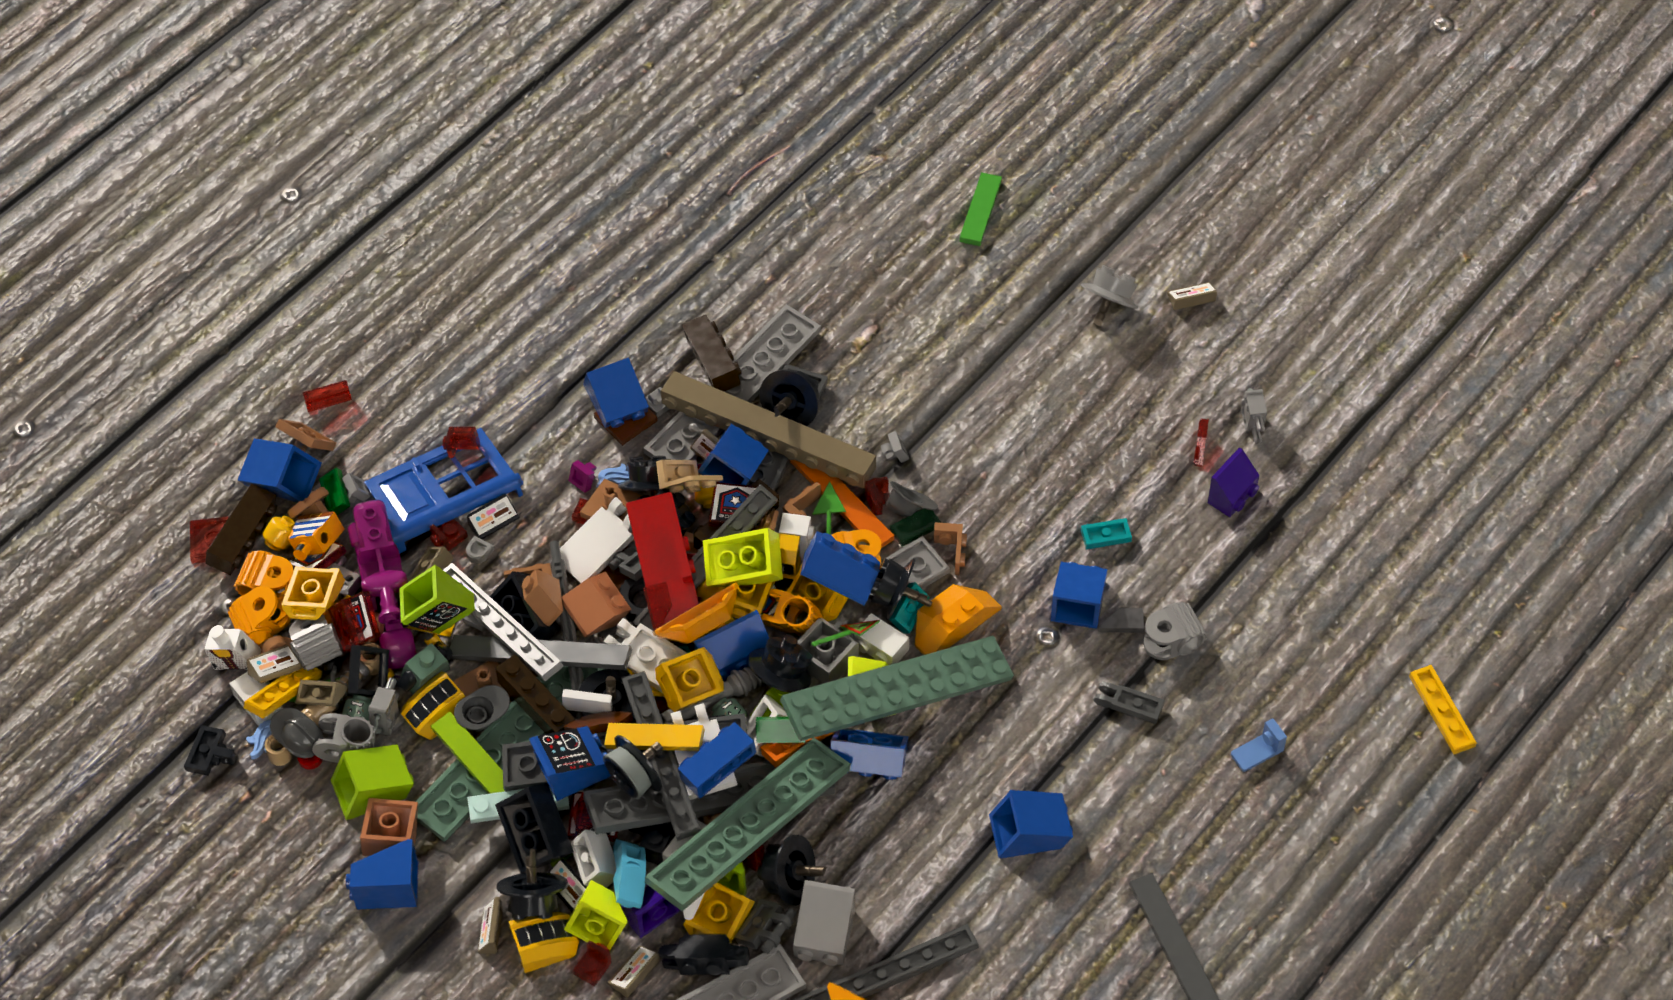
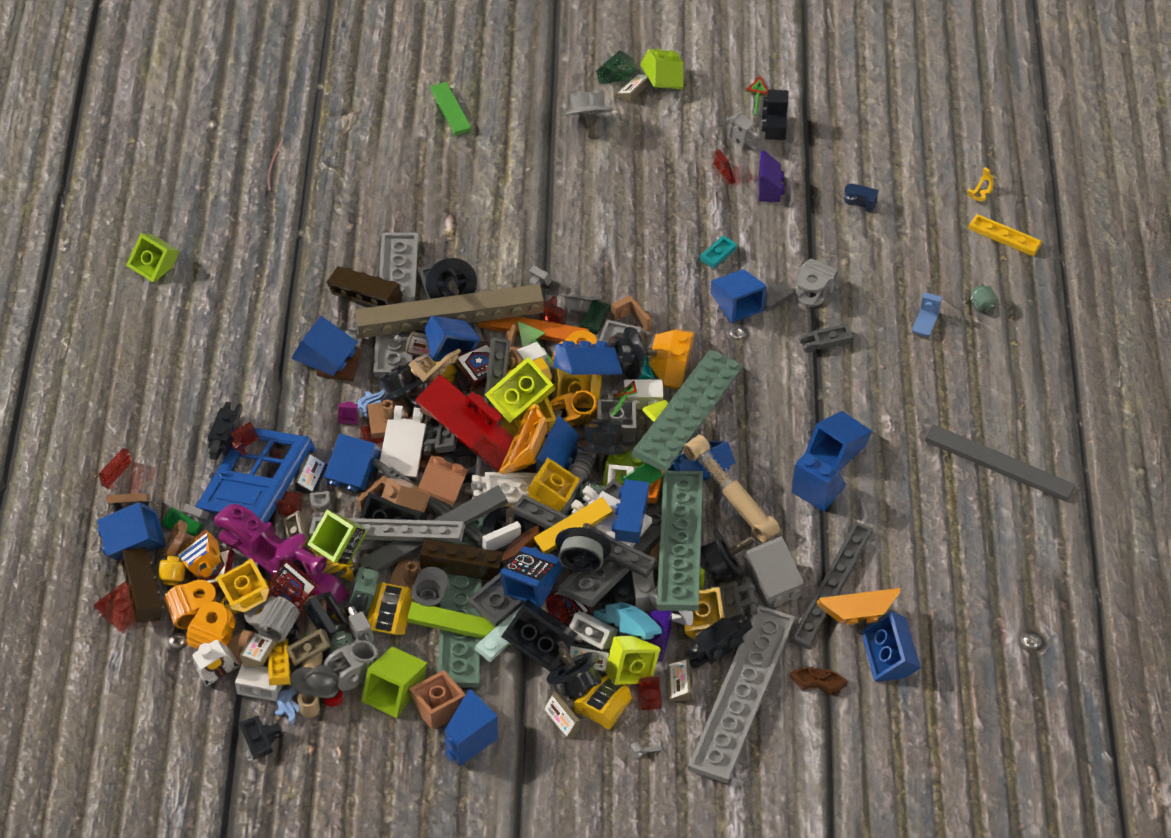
camera: 40 degrees left, 5 degrees down
none -> lime slope [126,233,180,283]
none -> black hinge [208,401,243,460]
none -> blue slope [324,433,382,493]
none -> clear green slope [596,50,638,84]
none -> lime slope [640,49,684,90]
none -> tan piece [683,435,780,543]
none -> piece [745,76,767,116]
none -> black brick [762,89,788,140]
none -> blue slope [792,452,846,512]
none -> dark blue leg [843,184,879,213]
none -> yellow helmet [967,167,993,202]
none -> sand green head [970,284,998,313]

